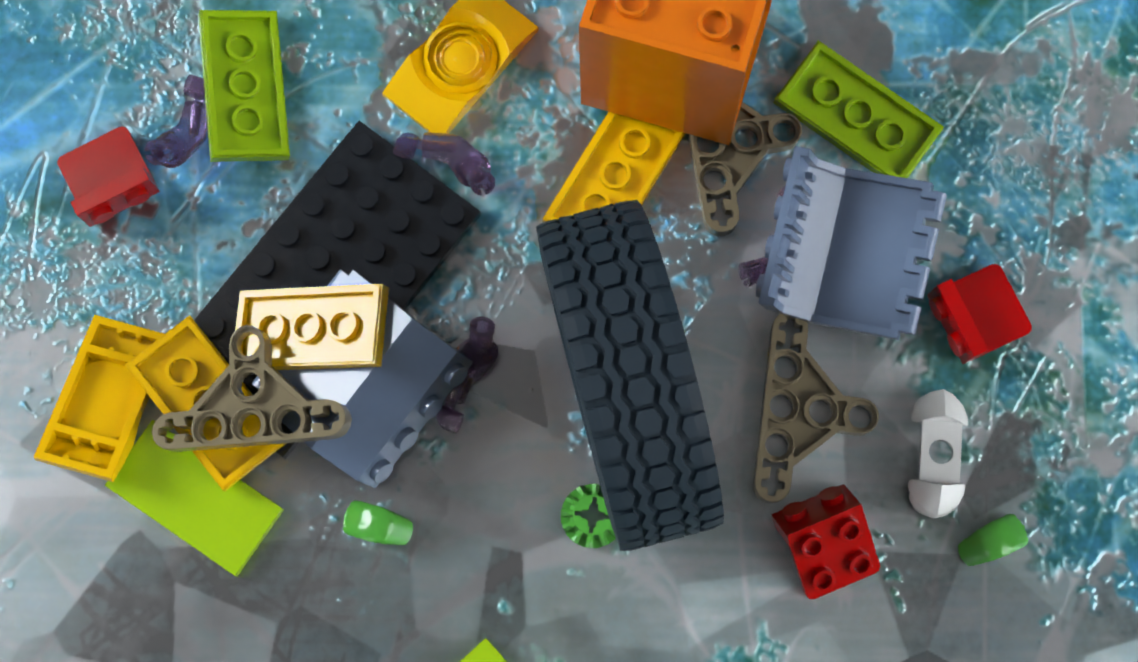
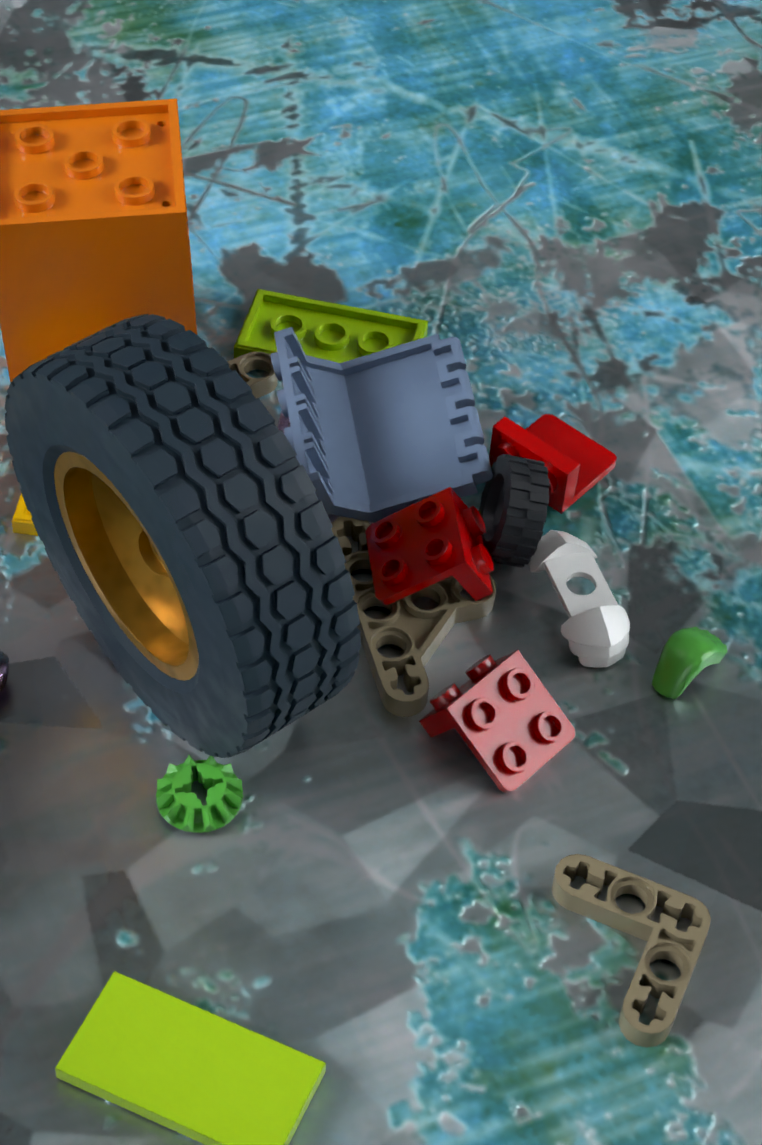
camera: 25 degrees left, 30 degrees down
none -> red bracket [365,487,494,605]
none -> black tyre [478,454,550,568]

